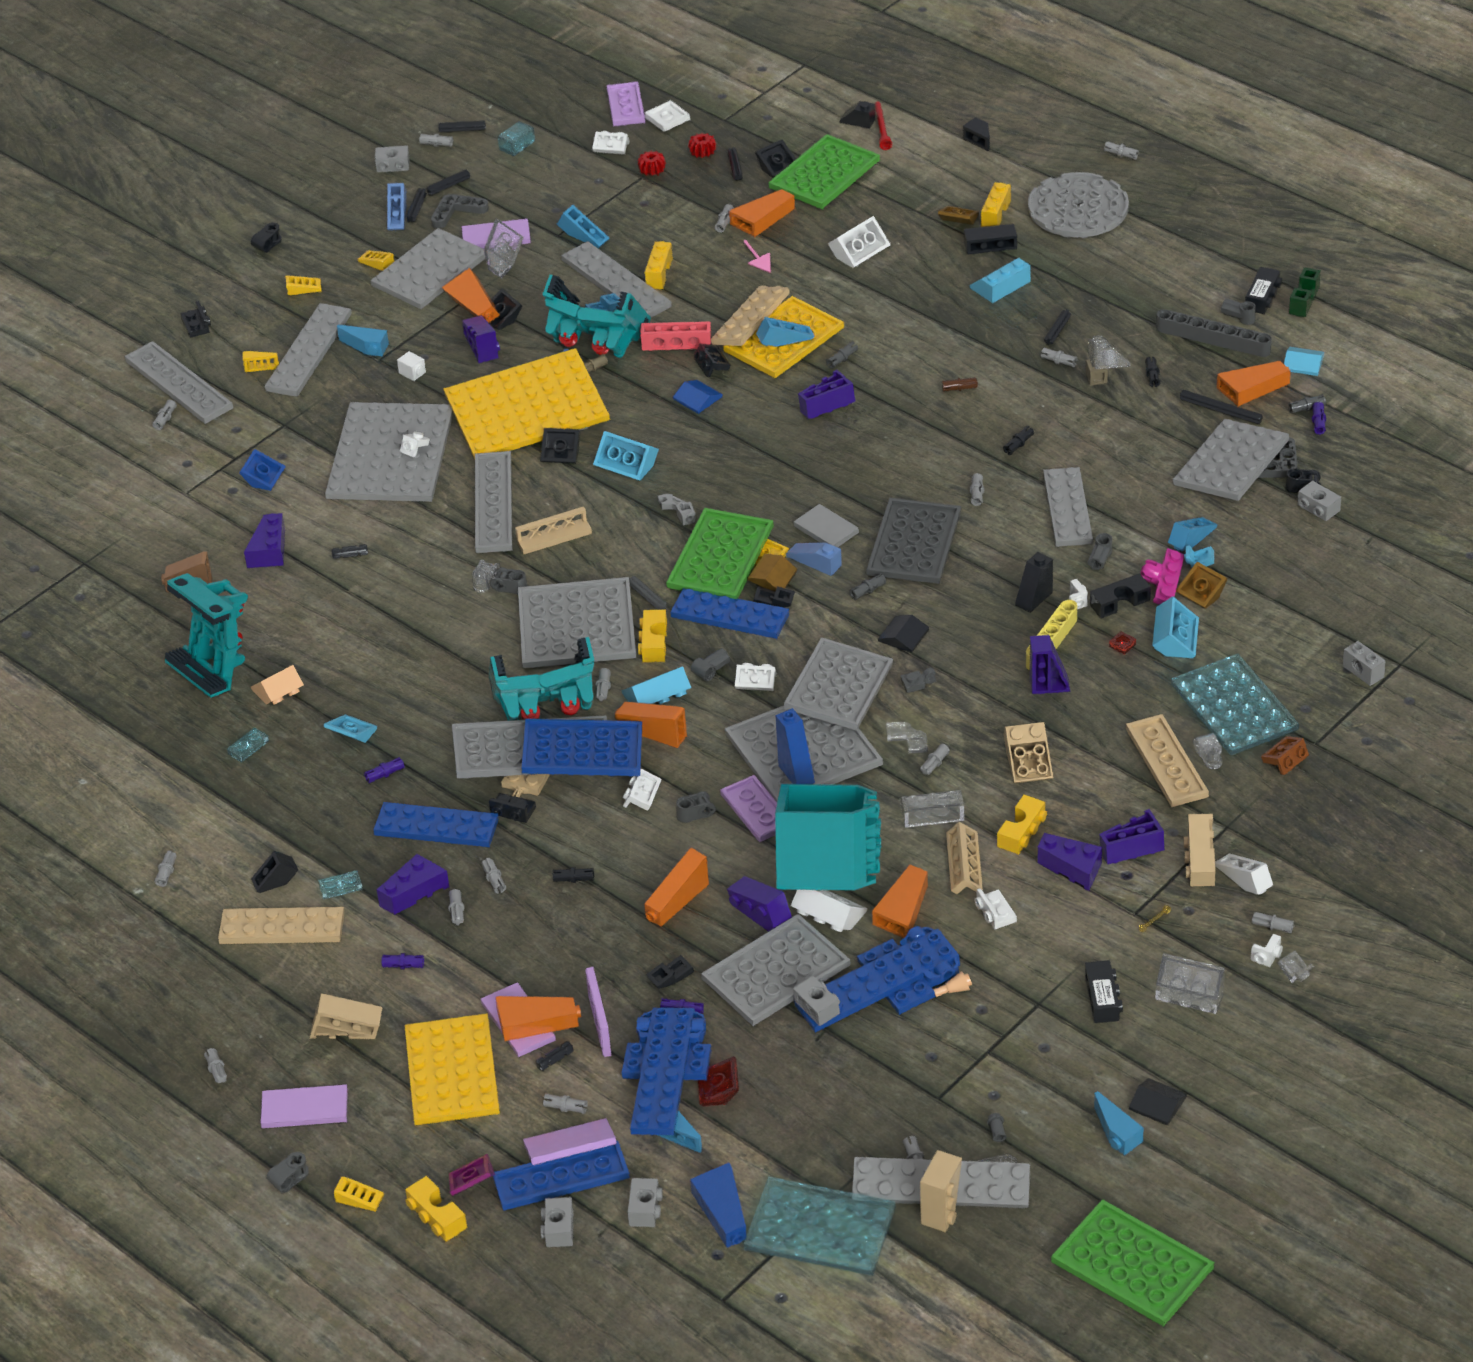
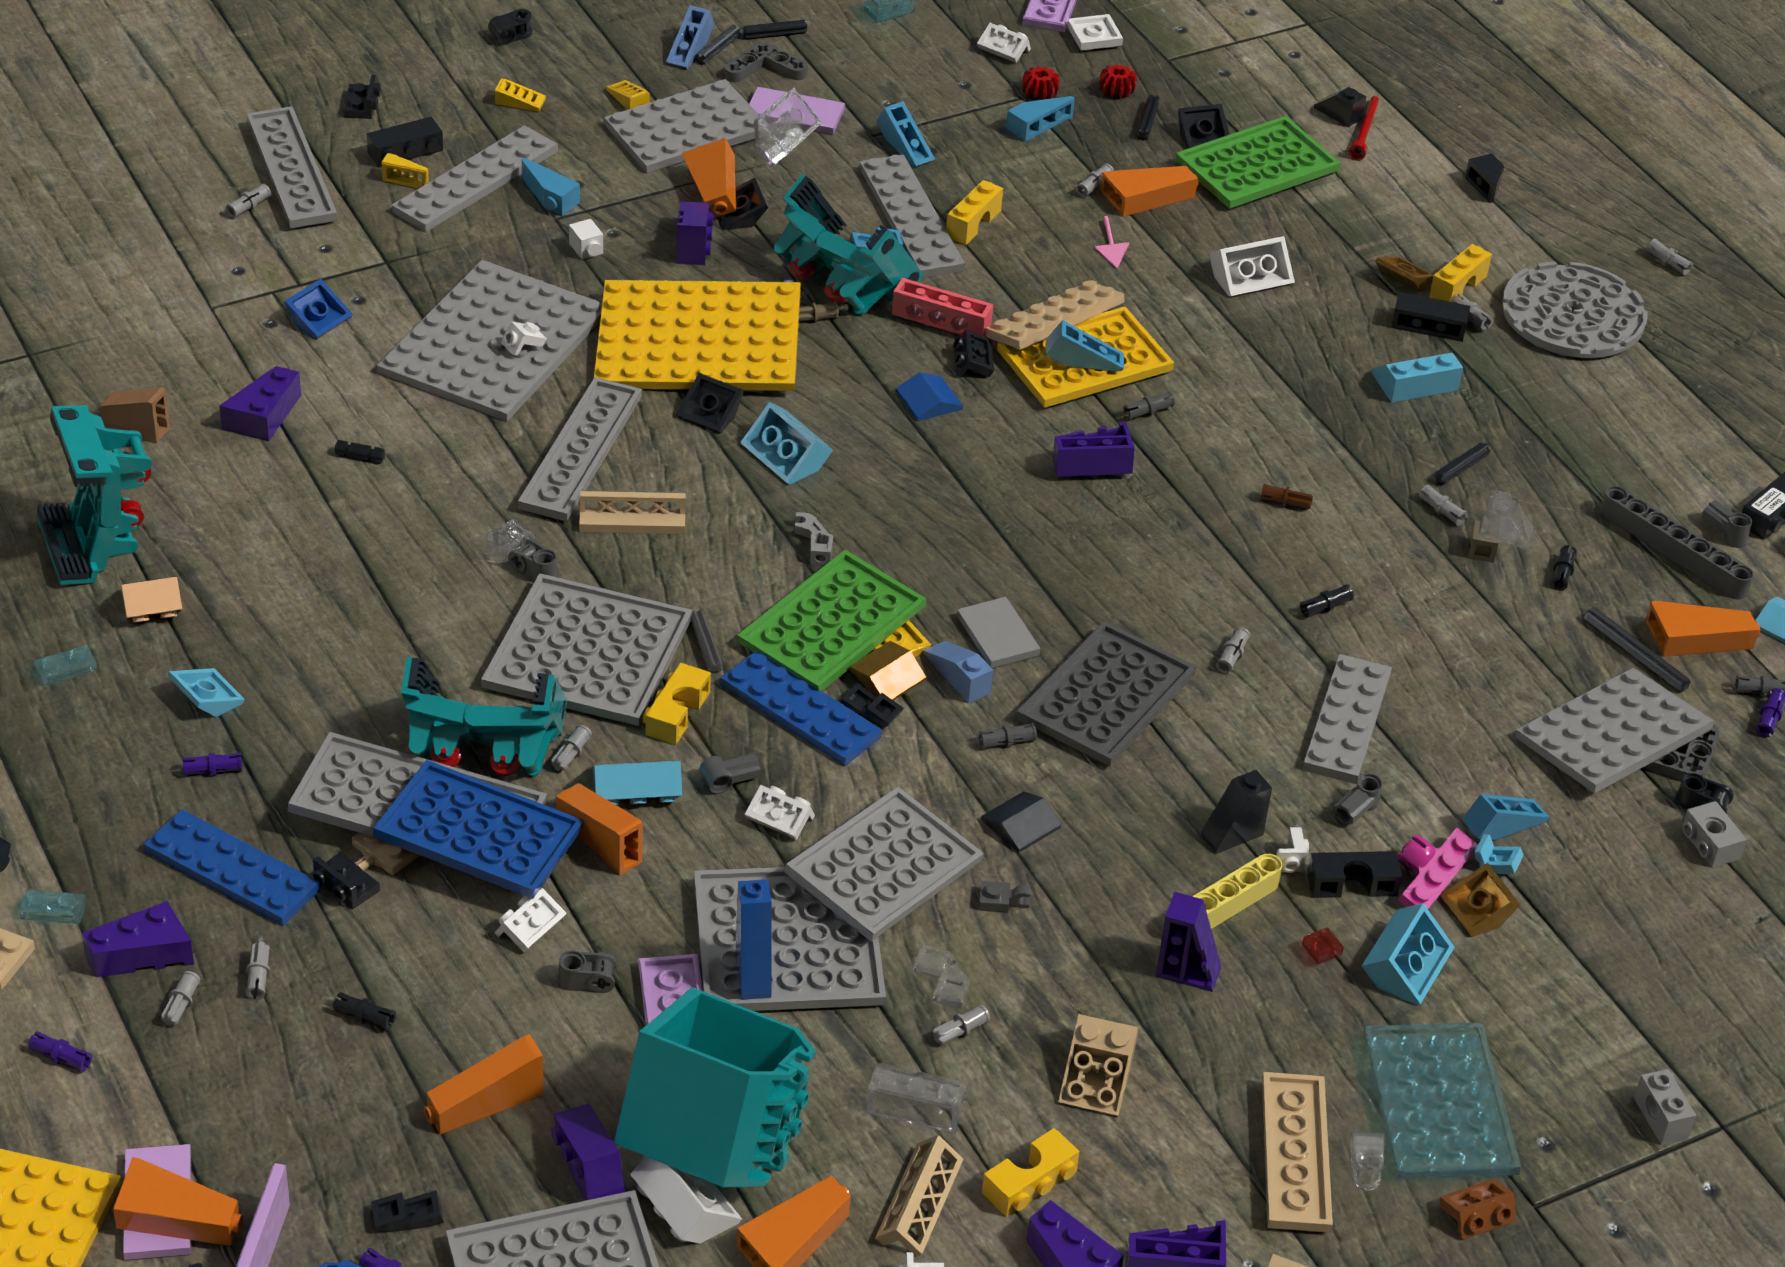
camera: 15 degrees right, 0 degrees up
none -> black brick [366,116,443,167]
none -> dark azure slope [1006,96,1075,142]
none -> light grey pin [1451,293,1493,330]

